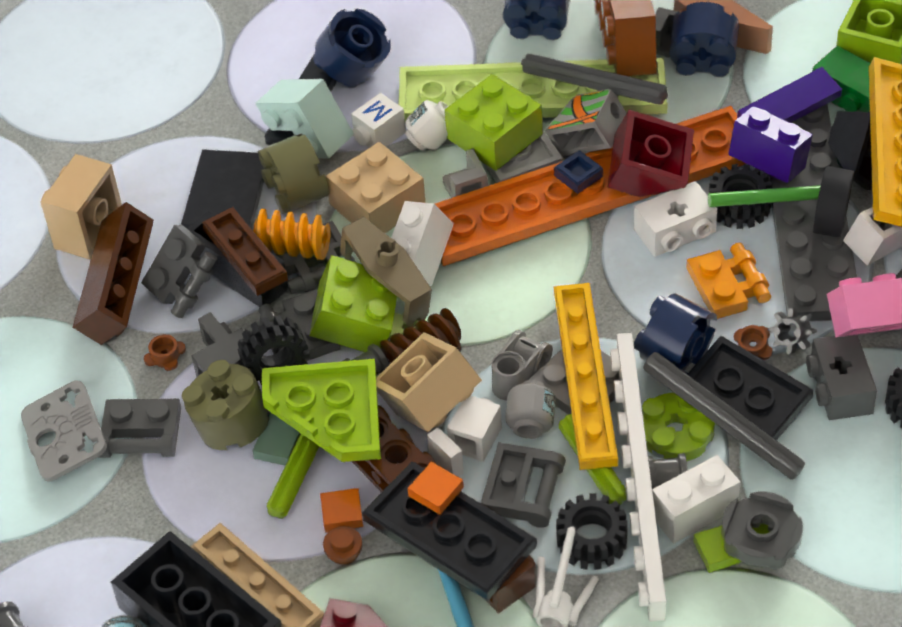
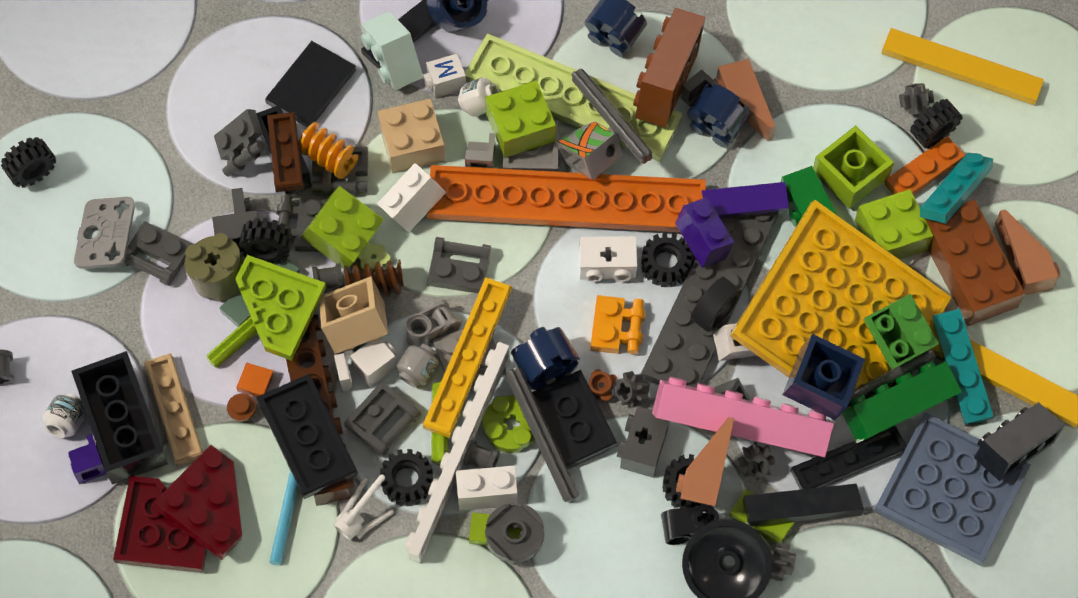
camera: 20 degrees right, 15 degrees up
tan brick [40,154,122,260] -> none
reddish brown brick [72,202,154,345] -> none
dark orange plate [144,334,186,371] -> none
olive brick [258,133,329,214] -> none
dark tan piece [340,217,432,327] -> none
orange tile [407,462,464,515] -> none
dark blue tile [554,150,603,194] -> none
dark red slope [607,110,694,197] -> none
bright green bar [707,185,821,207] -> none
black slope [828,111,872,190] -> none
none -> dark grey plate [427,237,491,294]

